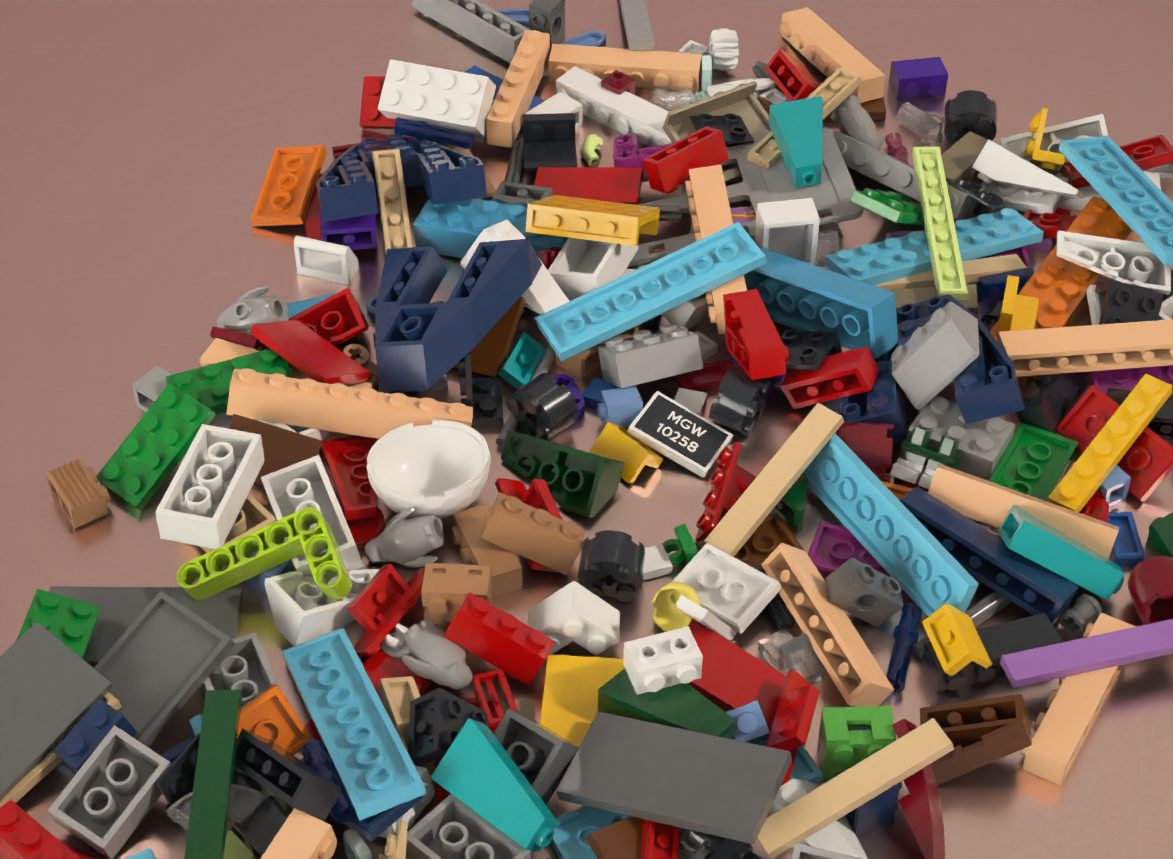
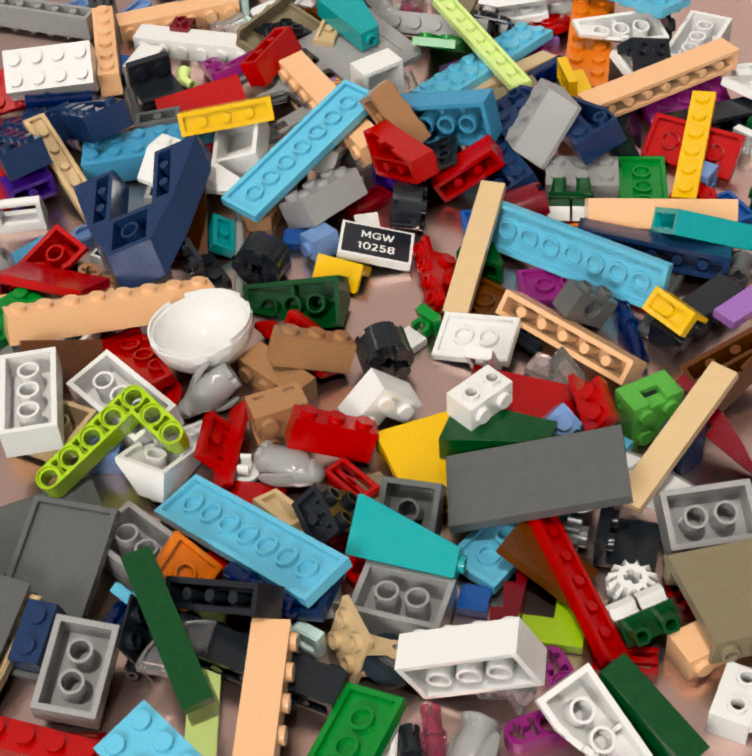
camera: 20 degrees left, 0 degrees up
light yellow hair [652,581,701,632] -> none
none -> medium nougat brick [359,79,431,143]

